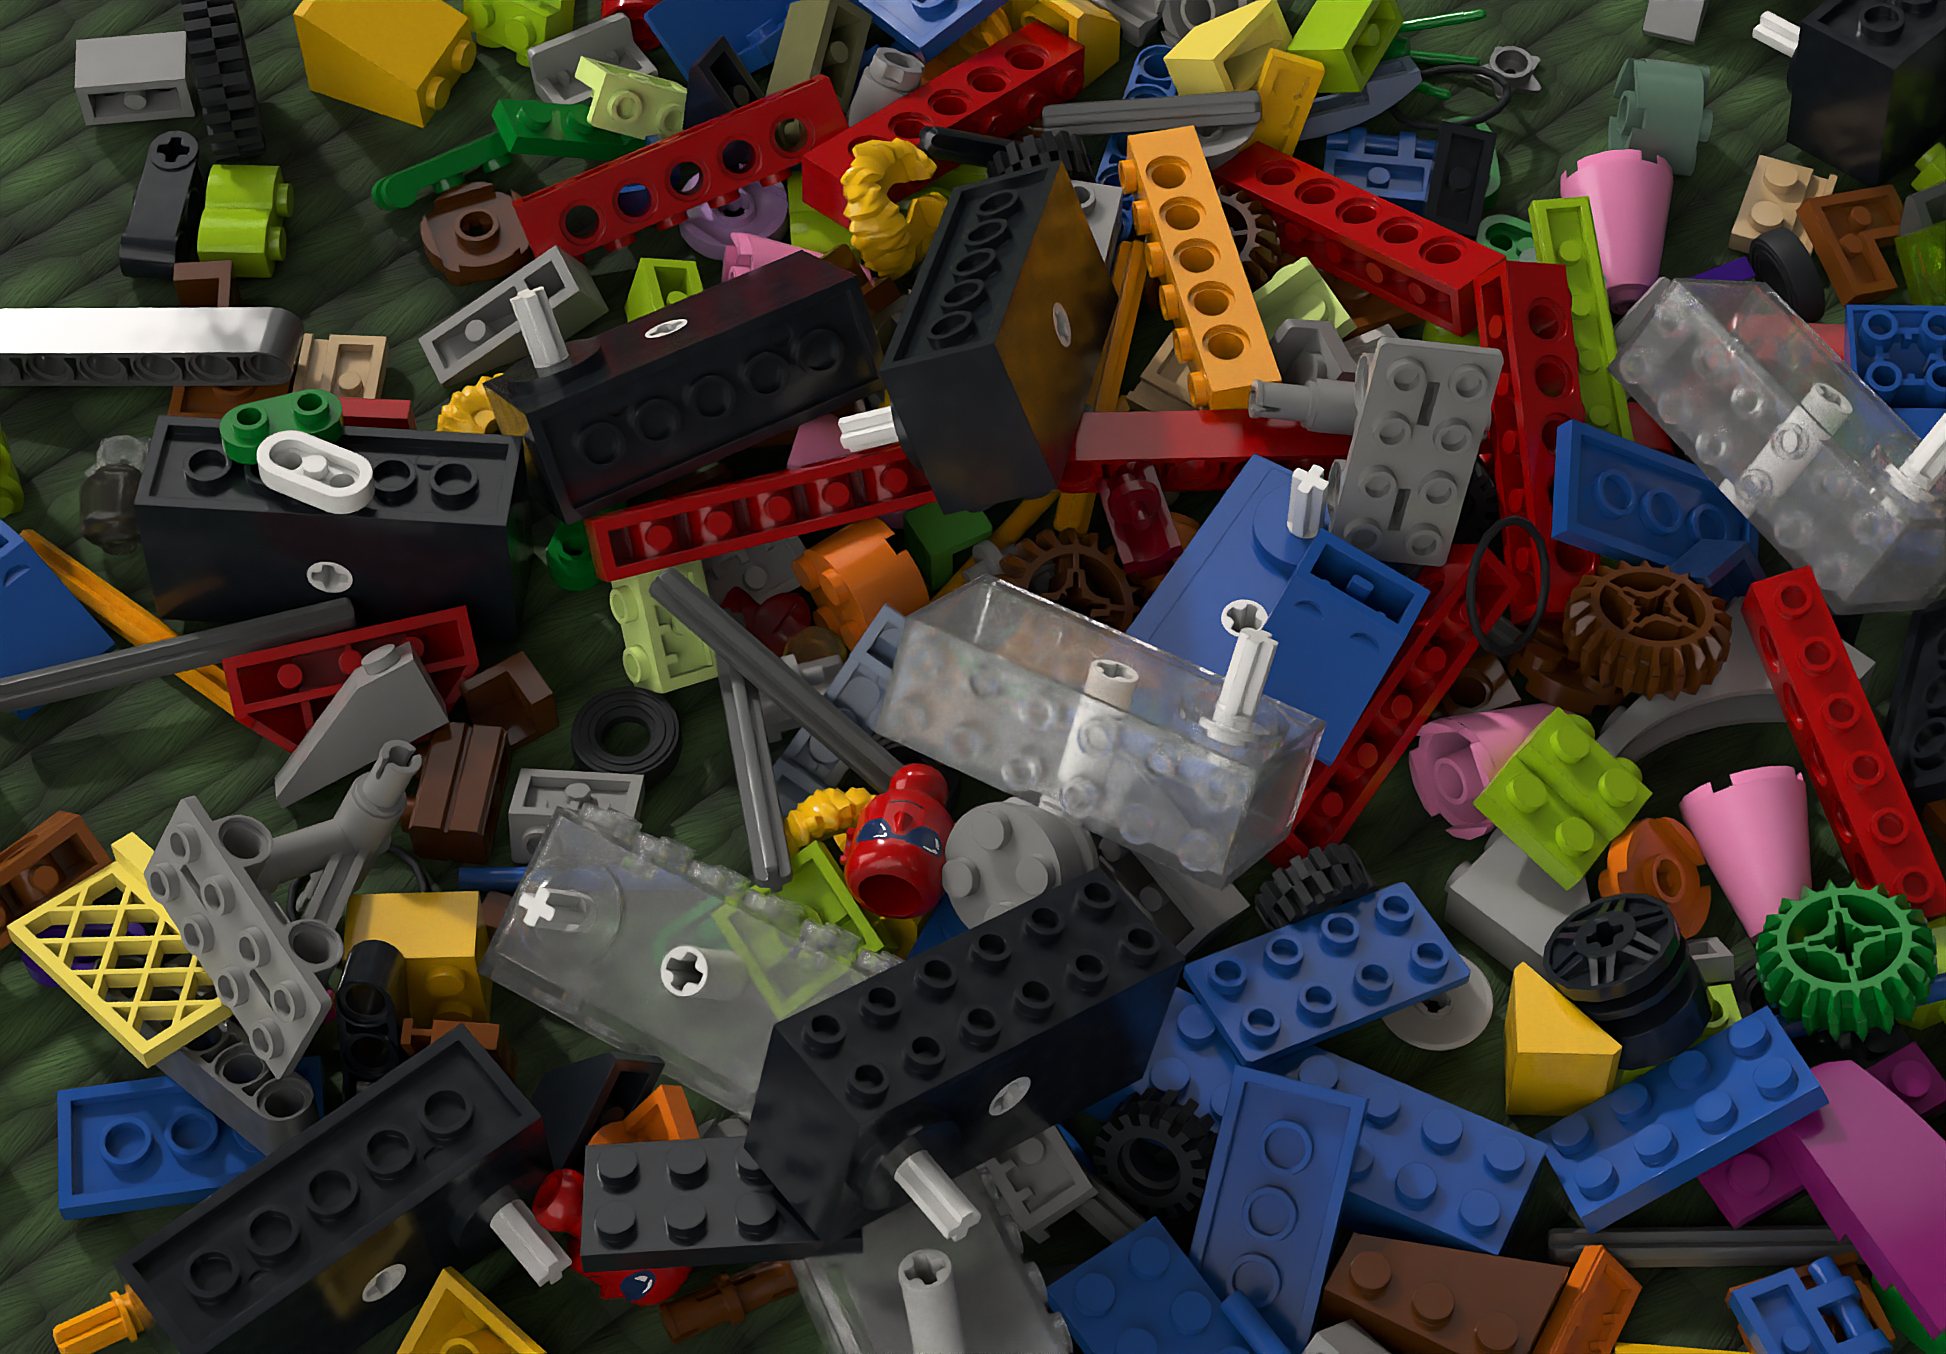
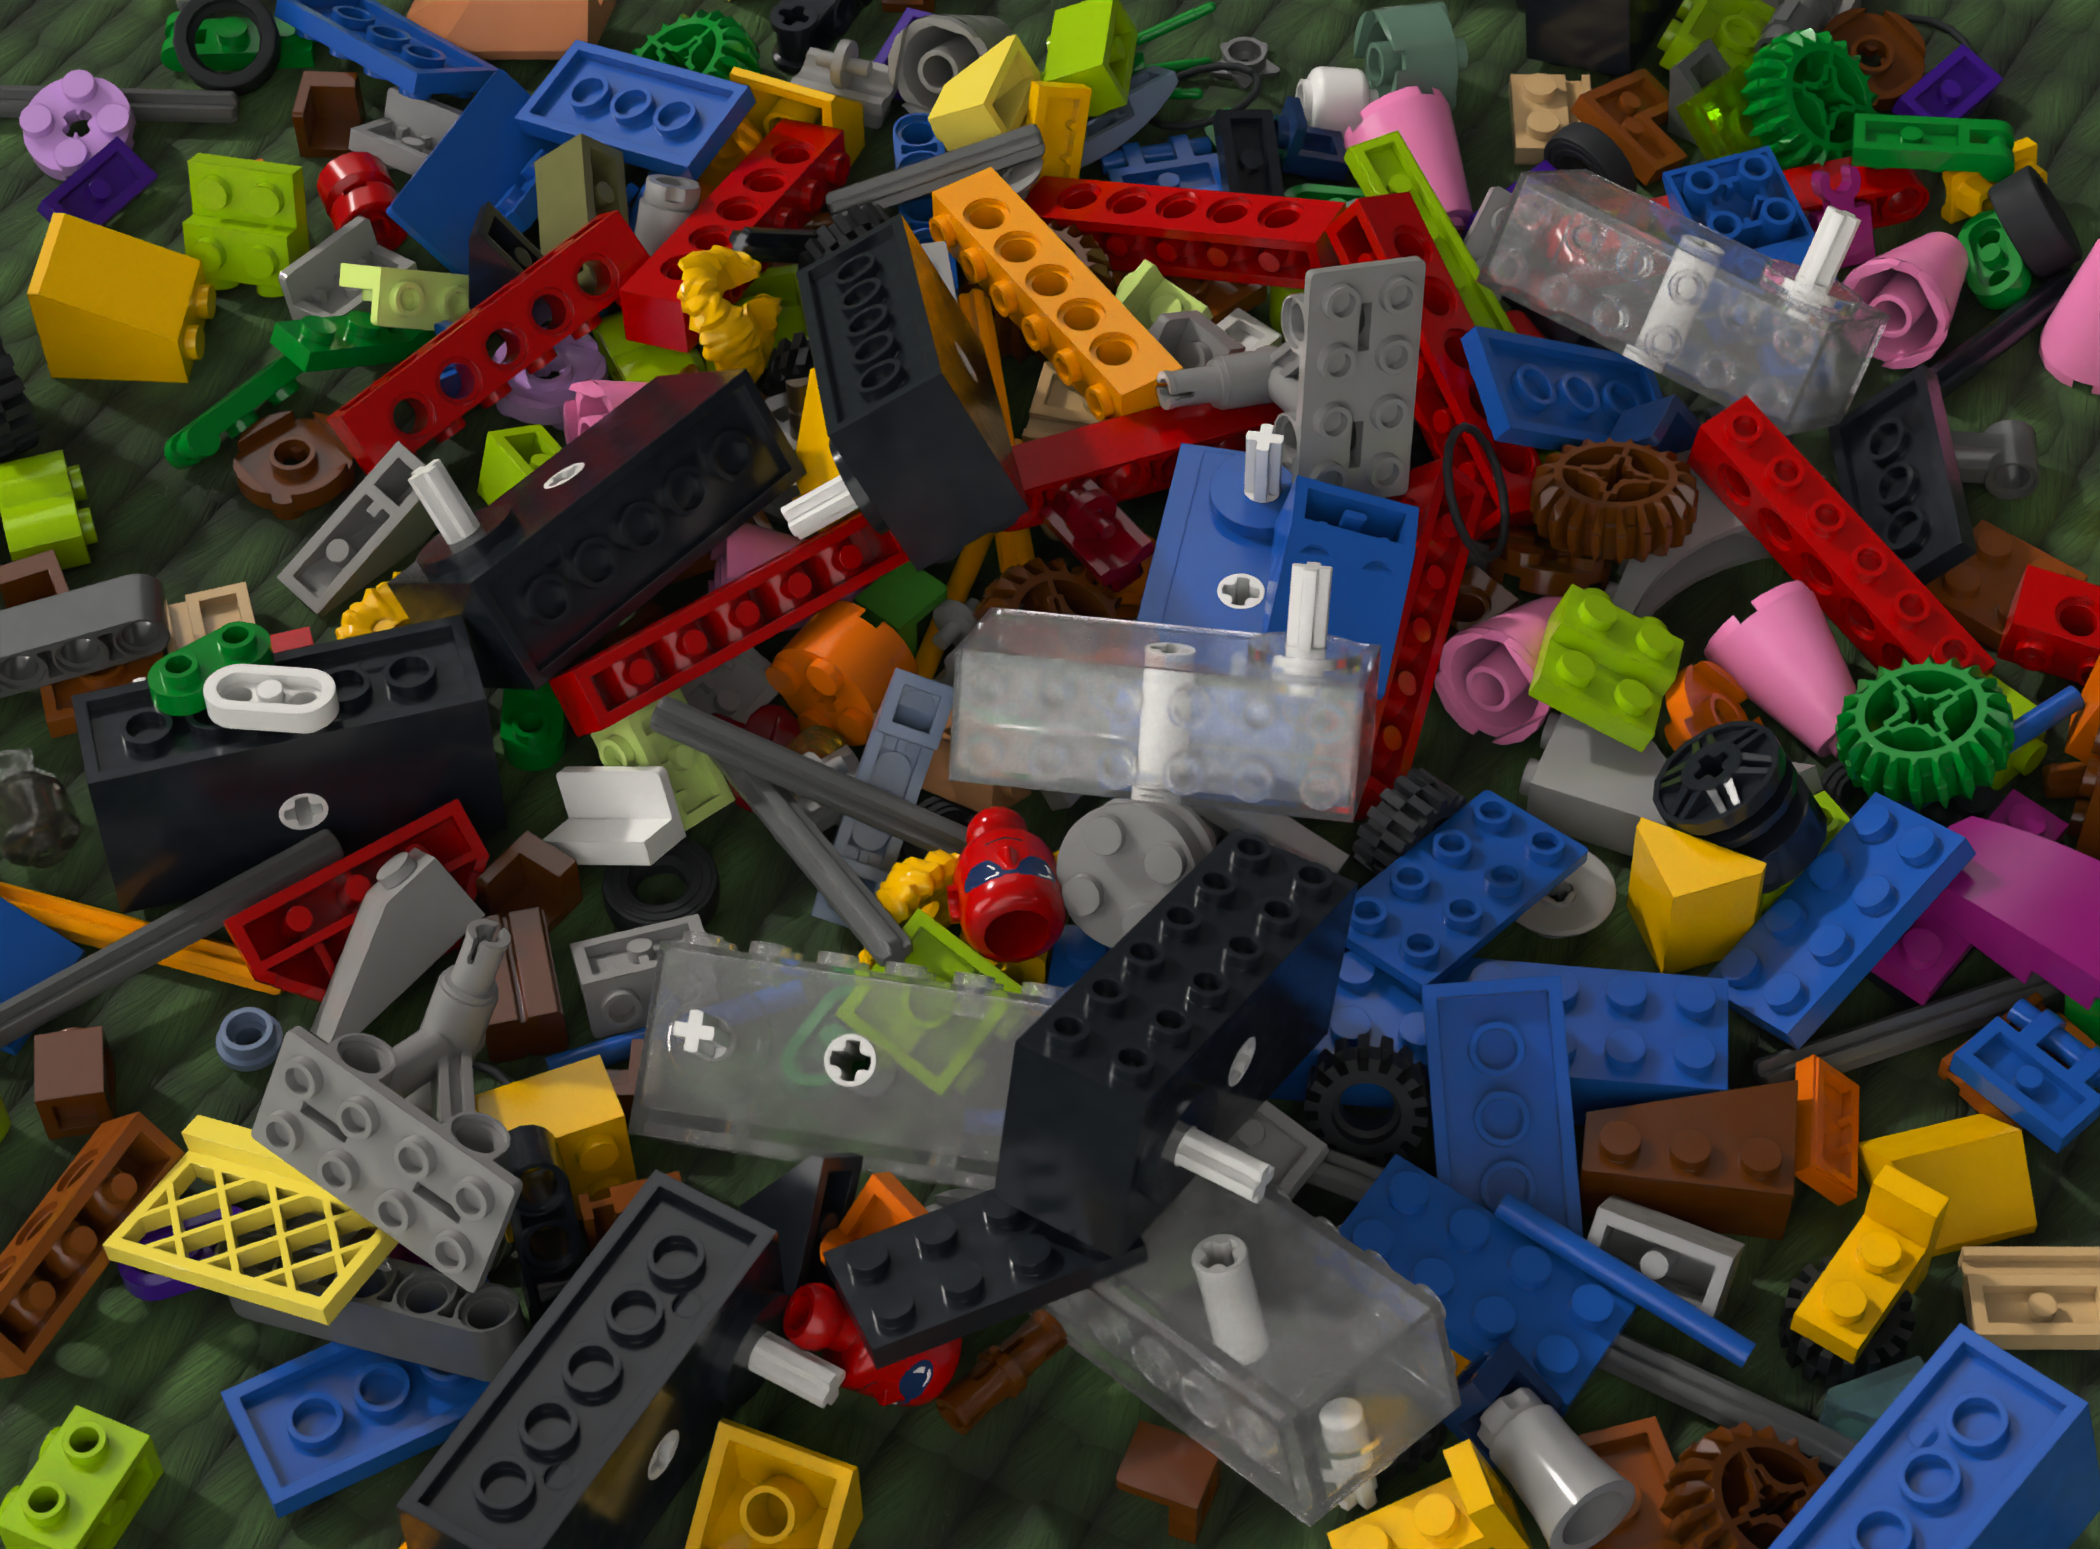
camera: 20 degrees left, 5 degrees down
none -> reddish brown brick [34,1026,117,1140]
none -> sand blue plate [215,1007,284,1072]
none -> white panel [542,766,686,866]
none -> dark blue bracket [1273,96,1349,182]
none -> white head [1295,66,1379,140]

